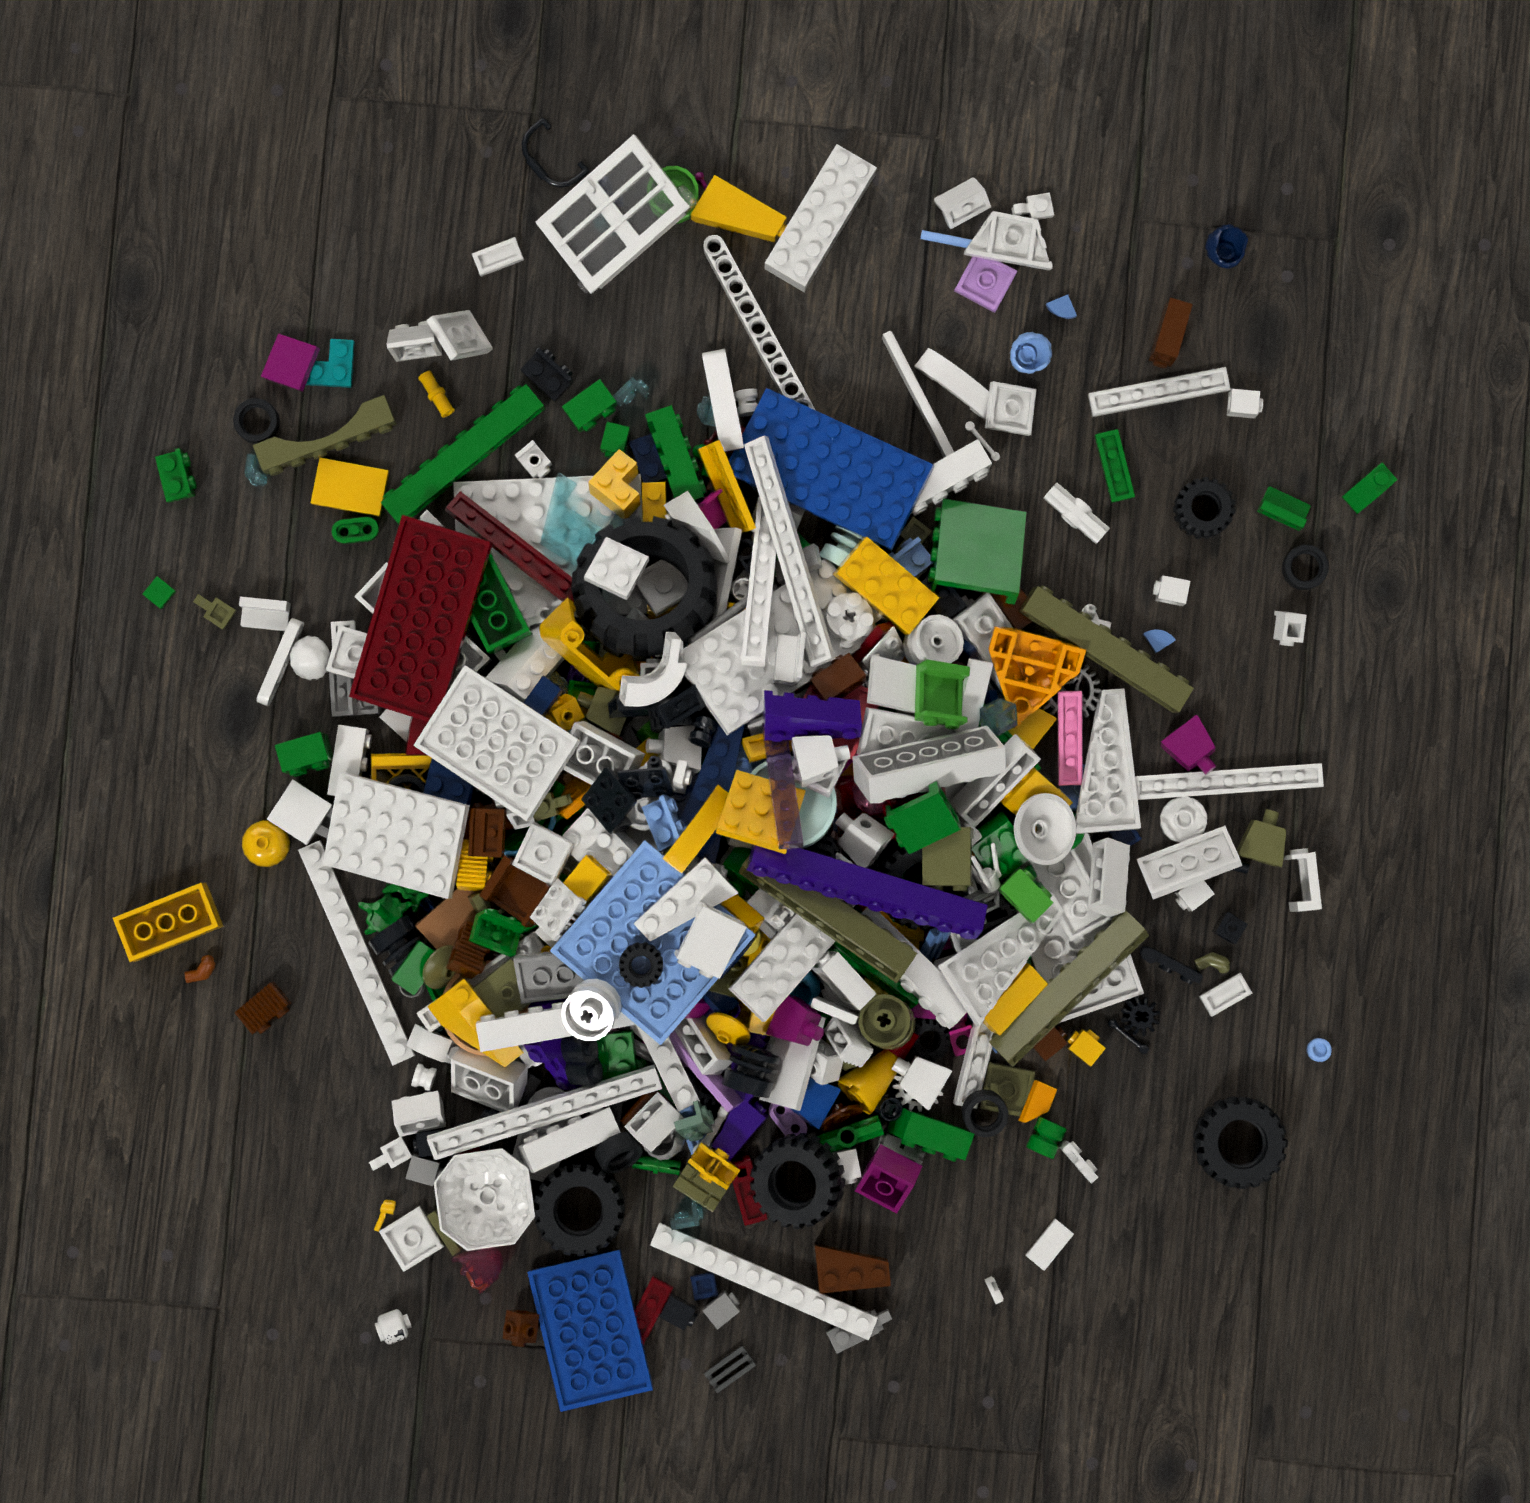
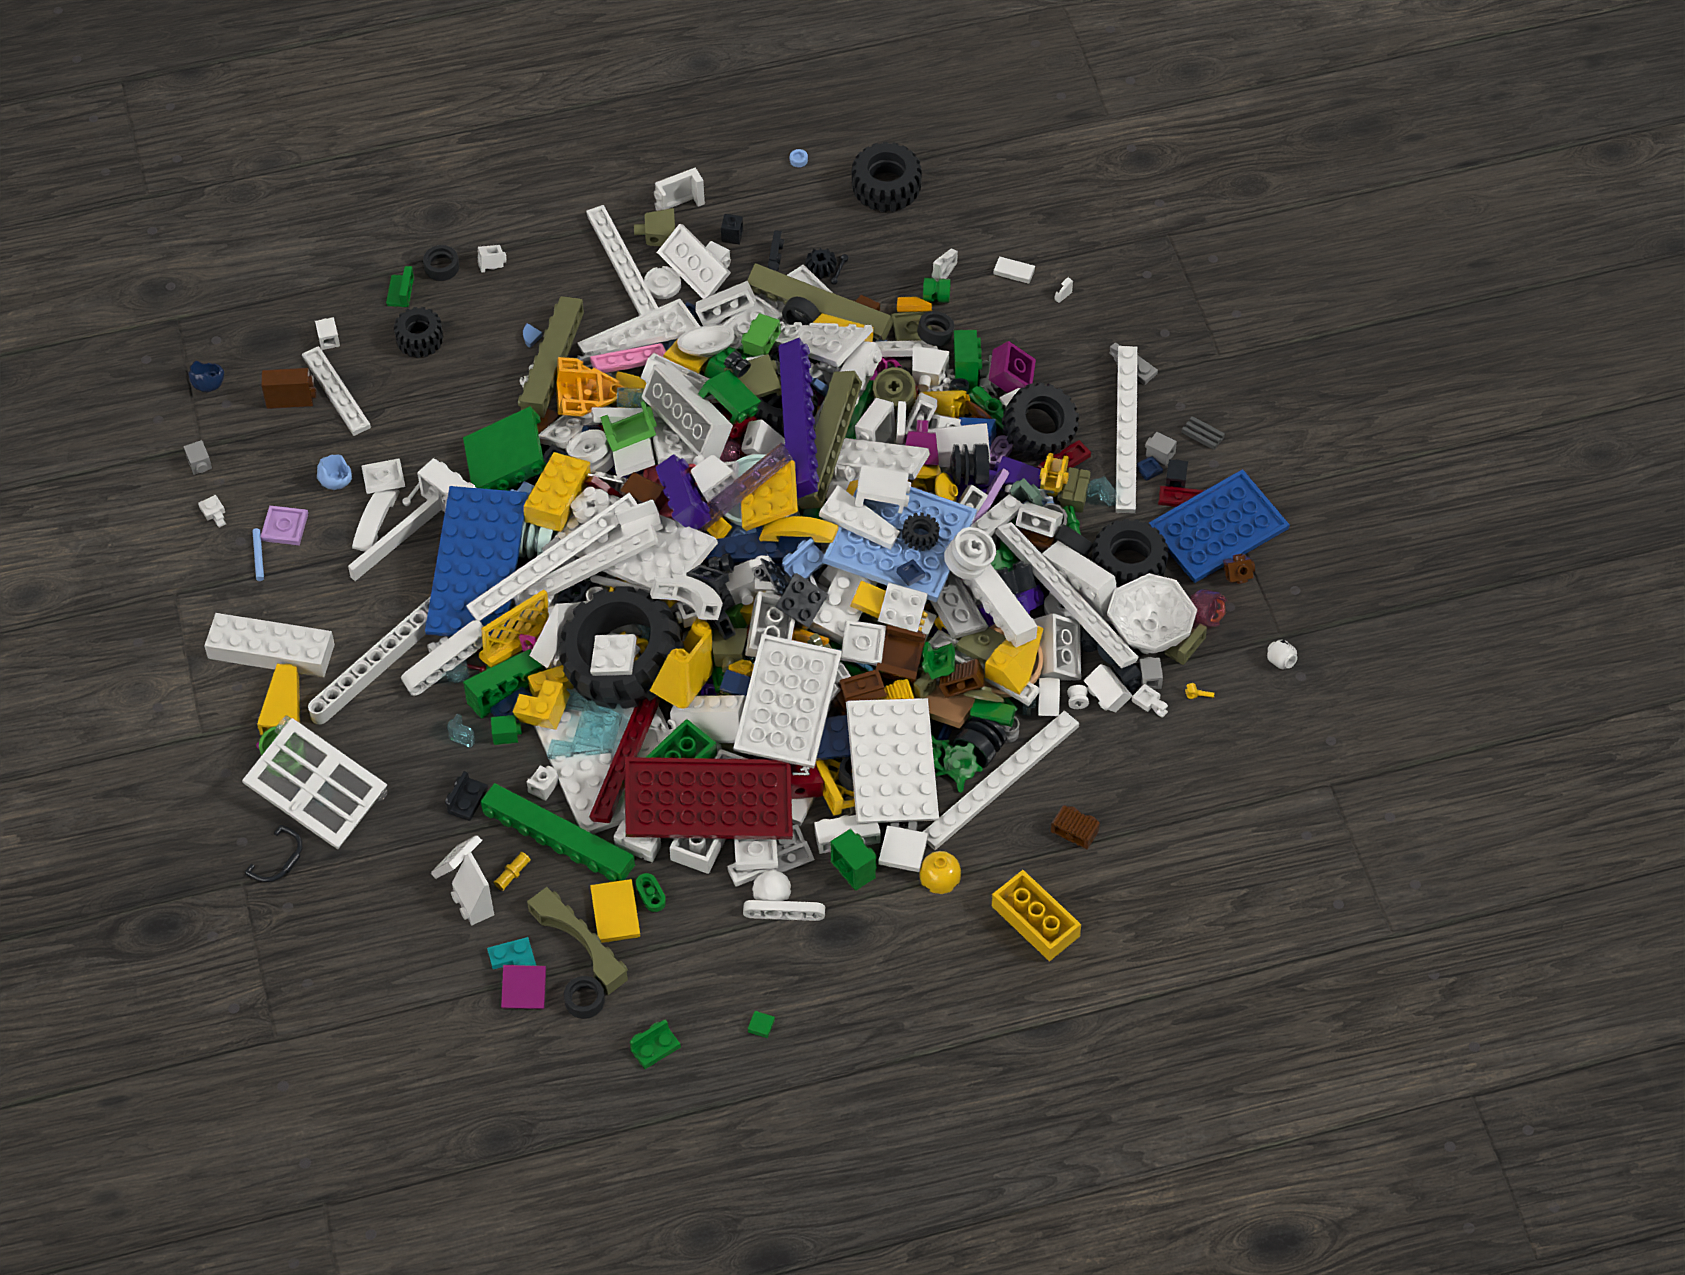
camera: 110 degrees left, 30 degrees down
dark orange arm [185,955,215,983] -> none
olive plate [193,594,237,630] -> none
white panel [239,597,291,631] -> none
clear light blue arm [244,454,267,487] -> none
white tile [379,1206,445,1272] -> none
white tile [472,237,524,277] -> none
green brick [562,379,618,432] -> none
reddish brown wedge [814,1242,891,1293] -> none
white panel [934,177,991,229] -> none
white wing [964,211,1053,271] -> none
white piece [1043,483,1110,544] -> none
medium blue tile [1046,295,1077,319] -> none
yellow brick [1066,1029,1106,1066] -> none
green plate [1094,429,1135,503] -> none
white brick [1153,576,1190,606] -> none
magenta torso [1161,715,1216,775] -> none
olive arm [1194,952,1230,973] -> none
white tile [1199,973,1252,1017] -> none
green slope [1342,463,1398,514] -> none
none -> light grey brick [184,440,212,475]
none -> black wheel [724,350,751,378]
none -> black tyre [782,296,820,325]
none -> dark blue plate [896,559,925,586]

